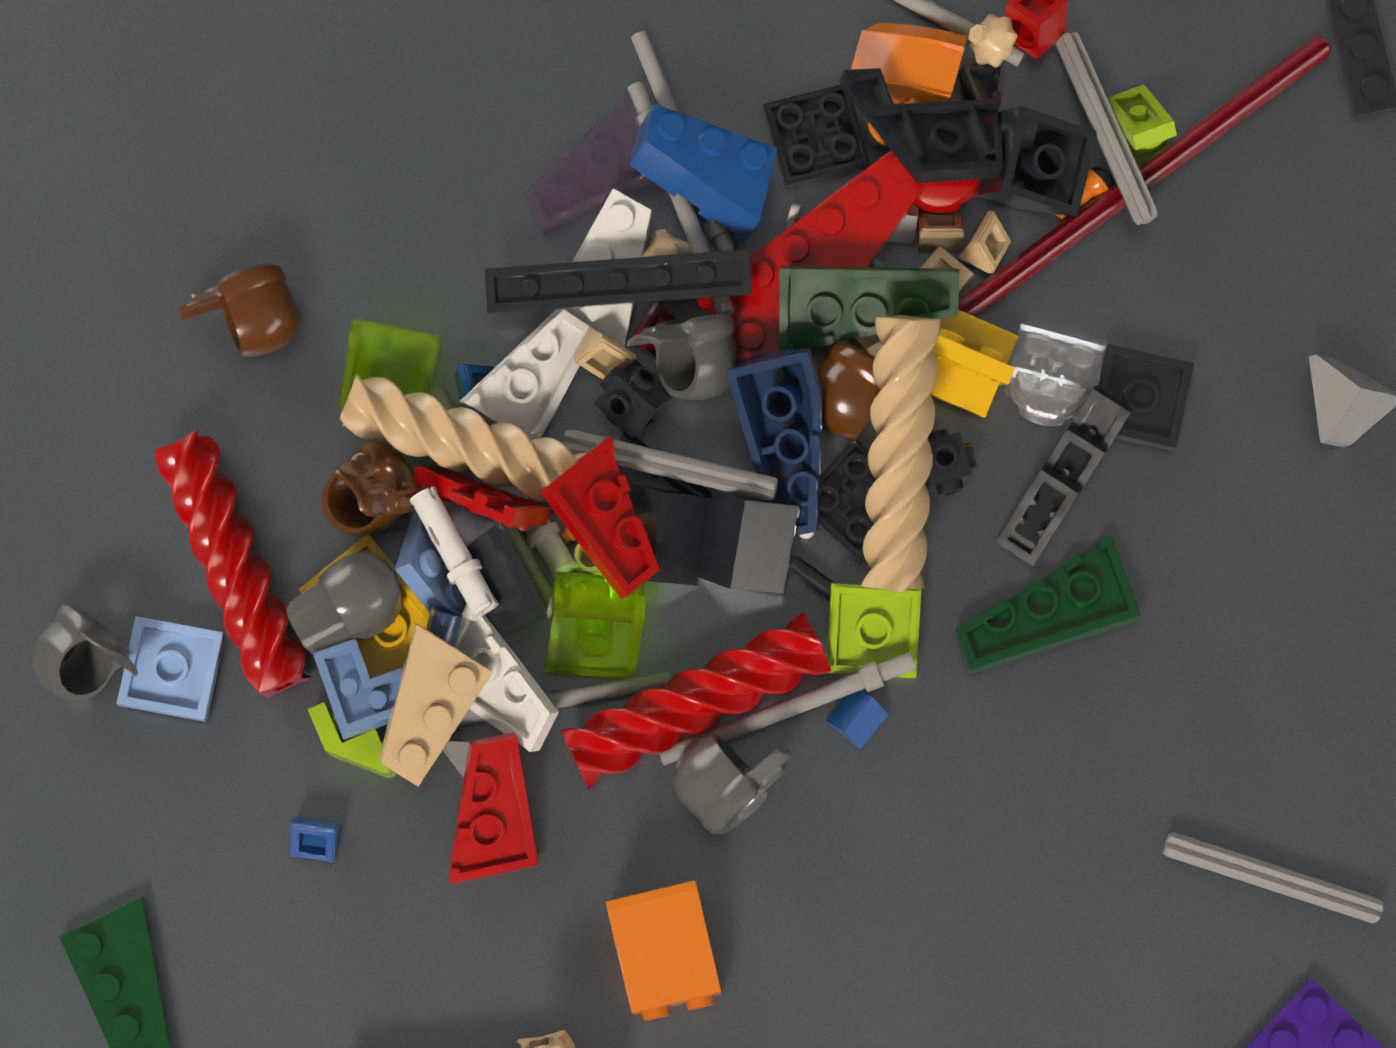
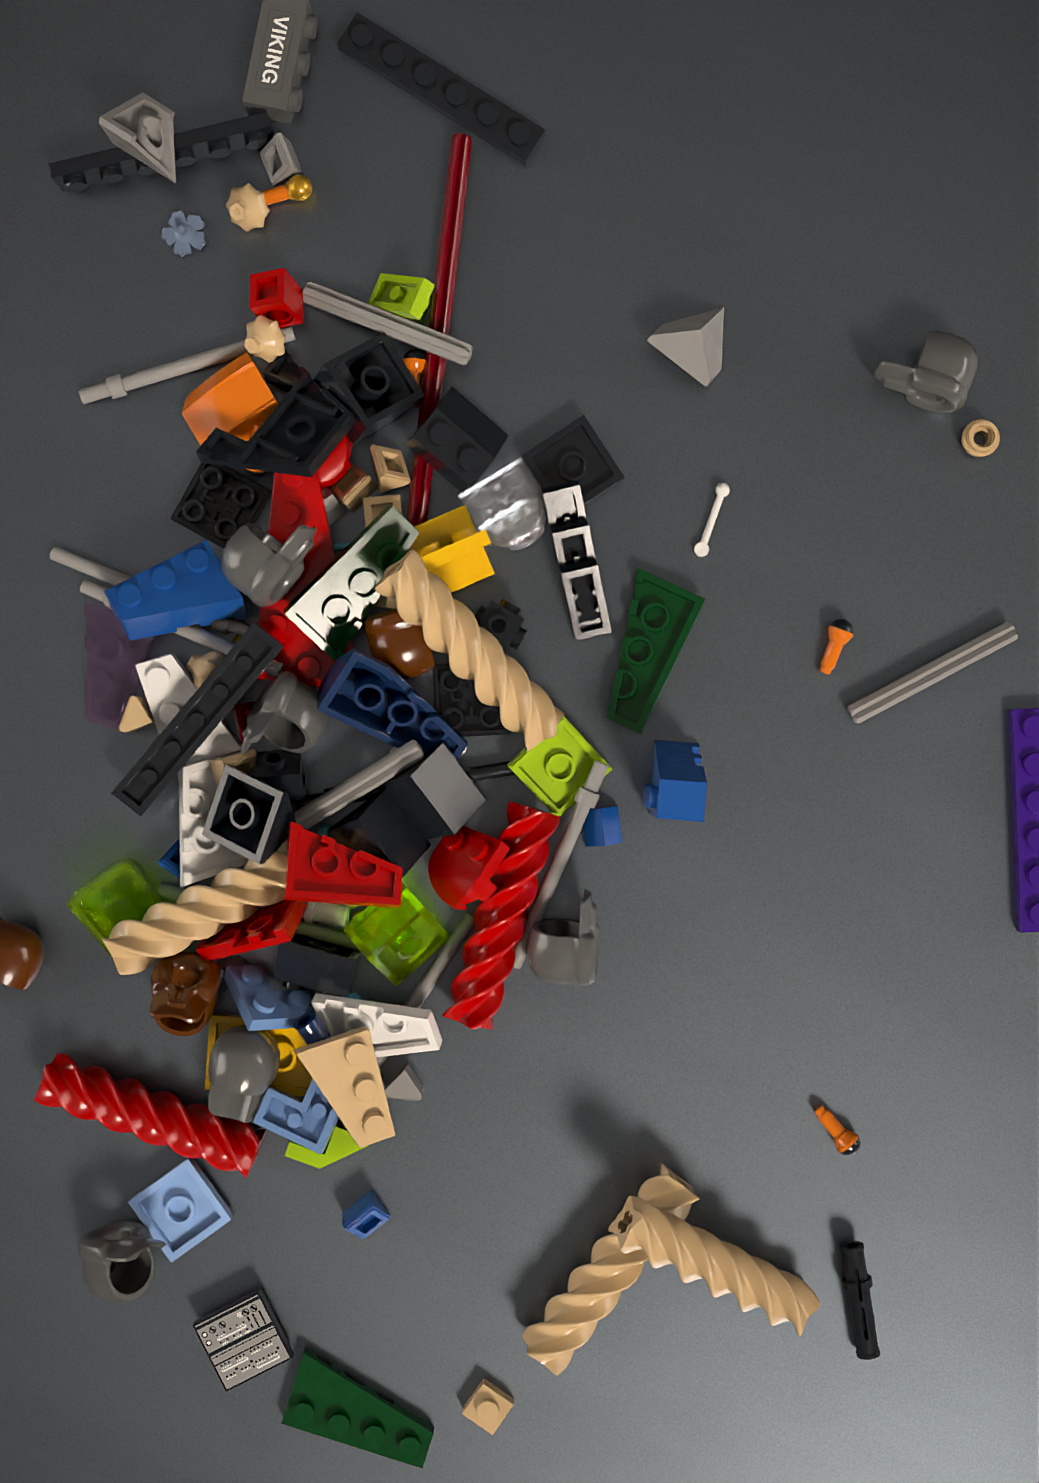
camera: 40 degrees left, 10 degrees up
white pin [410,487,499,618] -> none
red wing [447,732,538,884] -> none
orange slope [605,880,721,1021] -> none
none -> tan slope [119,695,155,733]
none -> light grey tile [192,1288,294,1392]
none -> black slope [202,764,296,864]
none -> dark grey piece [221,523,317,607]
none -> black slope [405,386,509,492]
none -> red slope [428,826,510,910]
none -> blue wedge [643,740,707,822]
none -> white hinge [694,482,730,557]
none -> orange piece [819,619,854,675]

